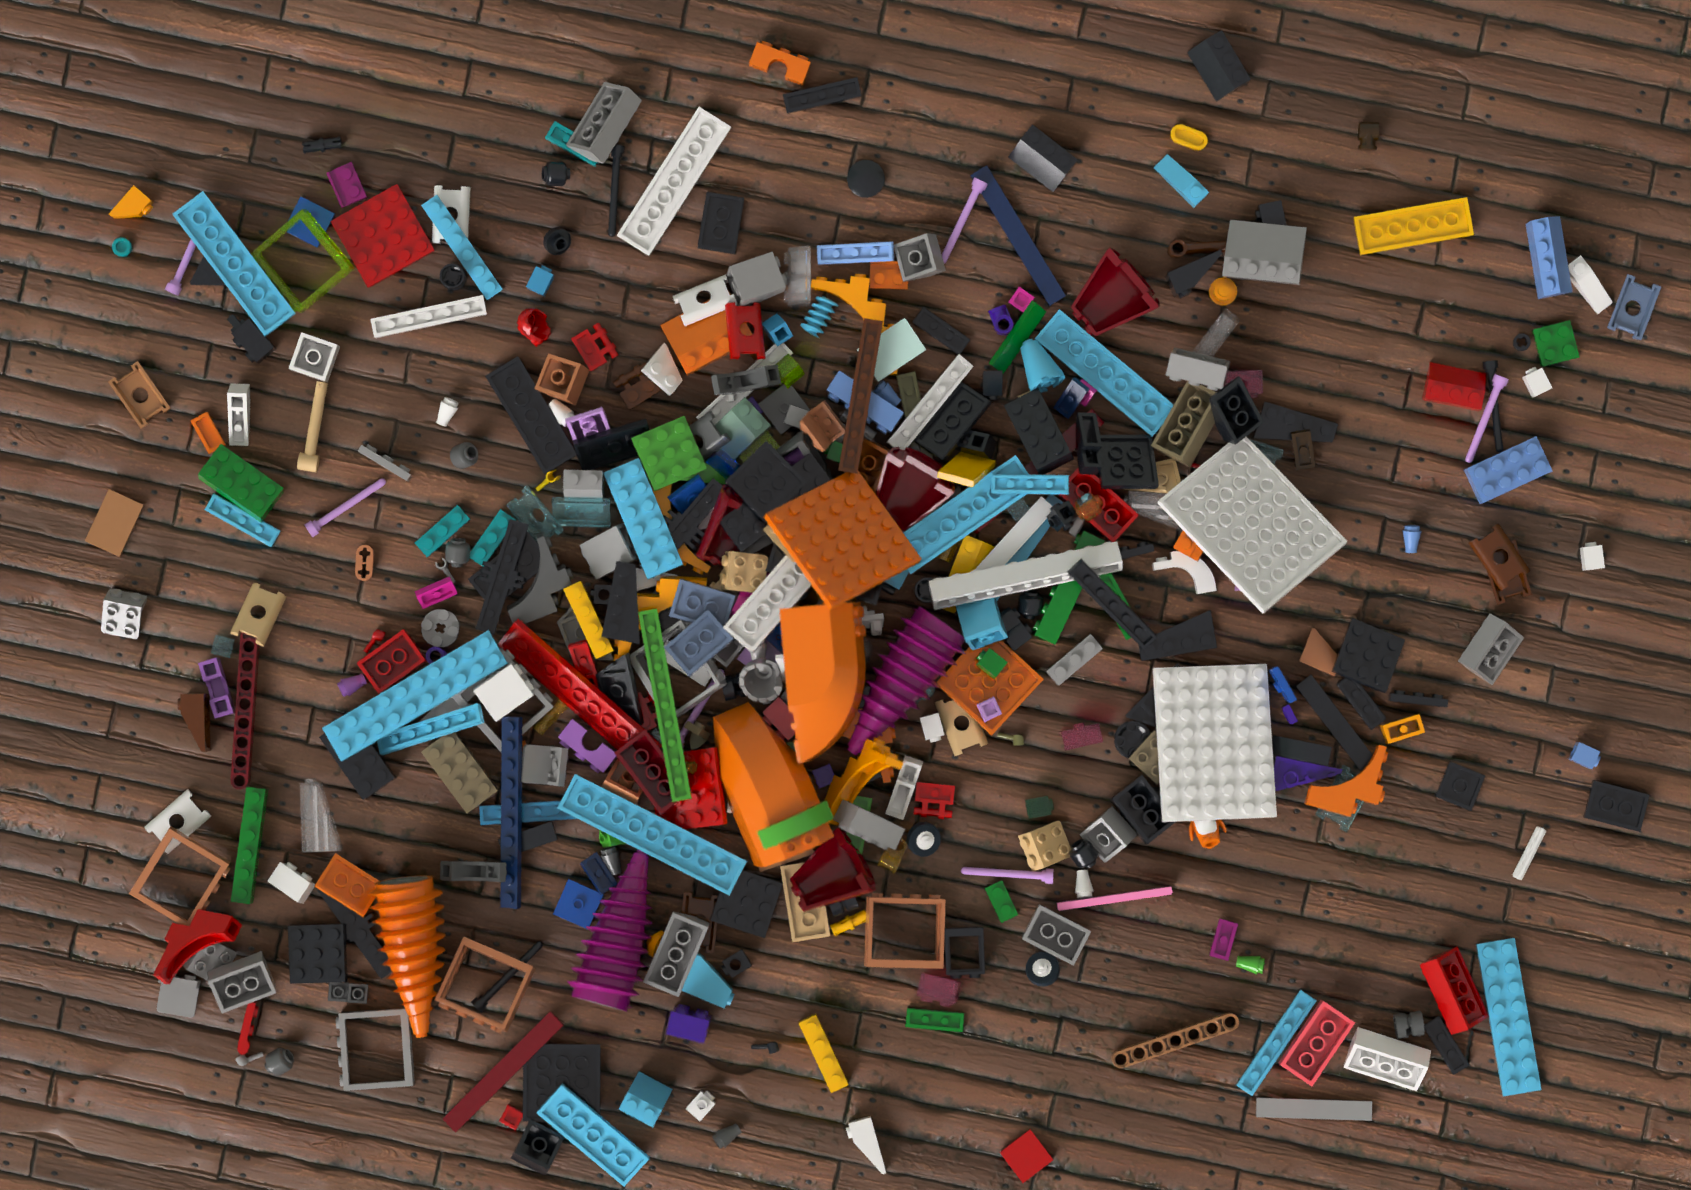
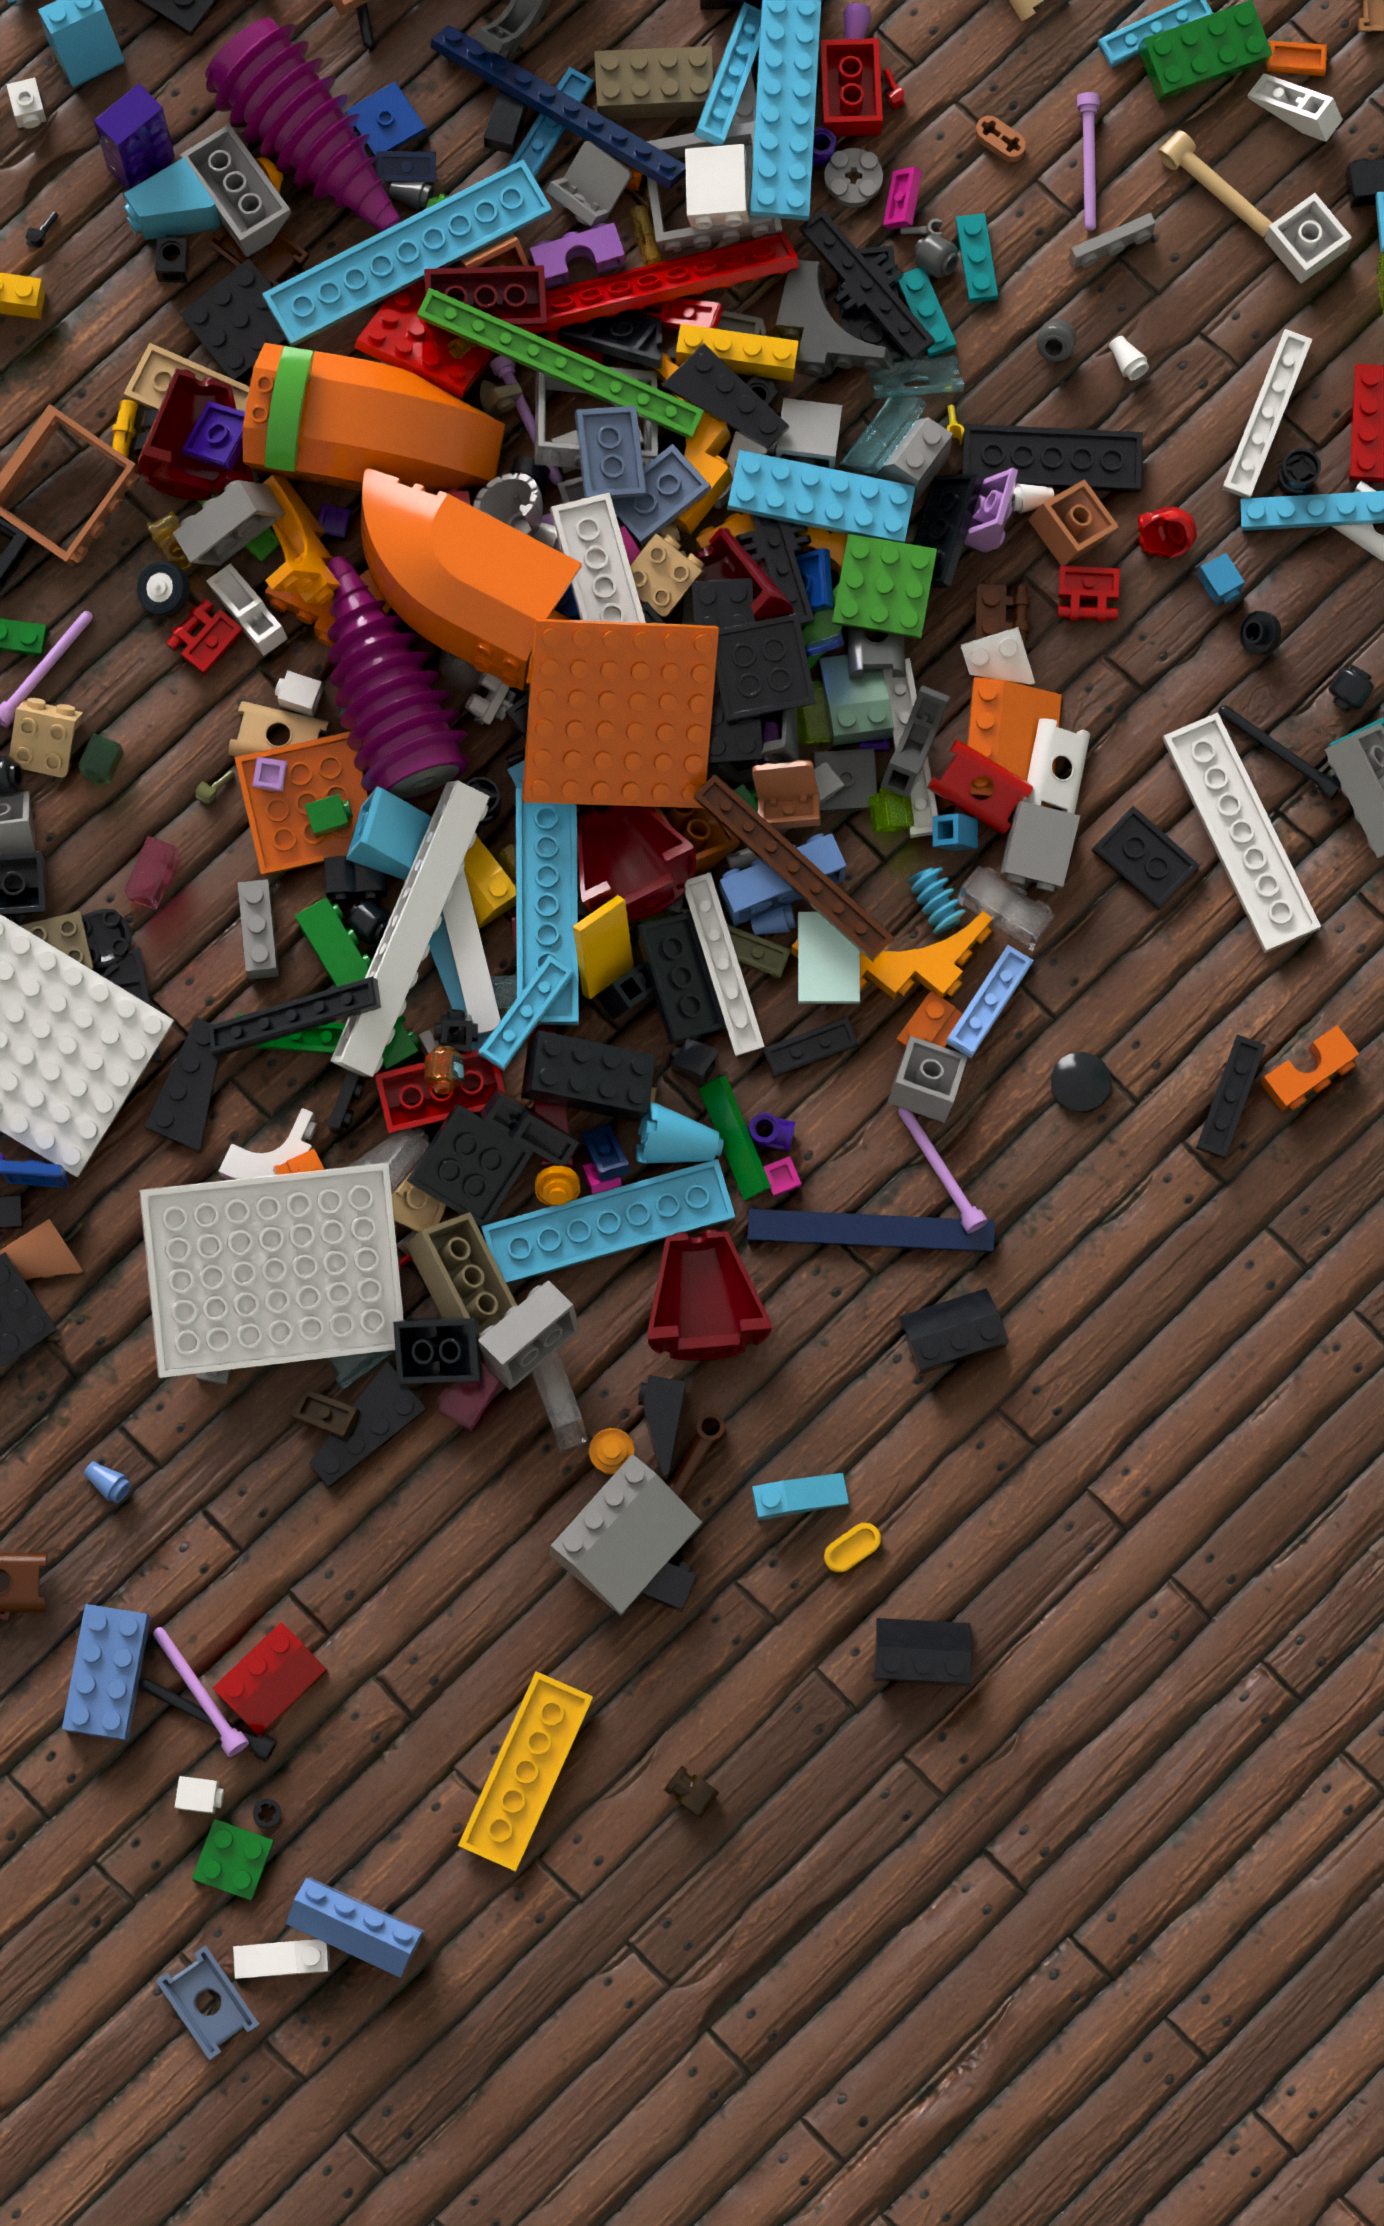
camera: 120 degrees right, 10 degrees down
none -> dark purple tile [180,401,245,471]
none -> light orange plate [535,1165,580,1206]

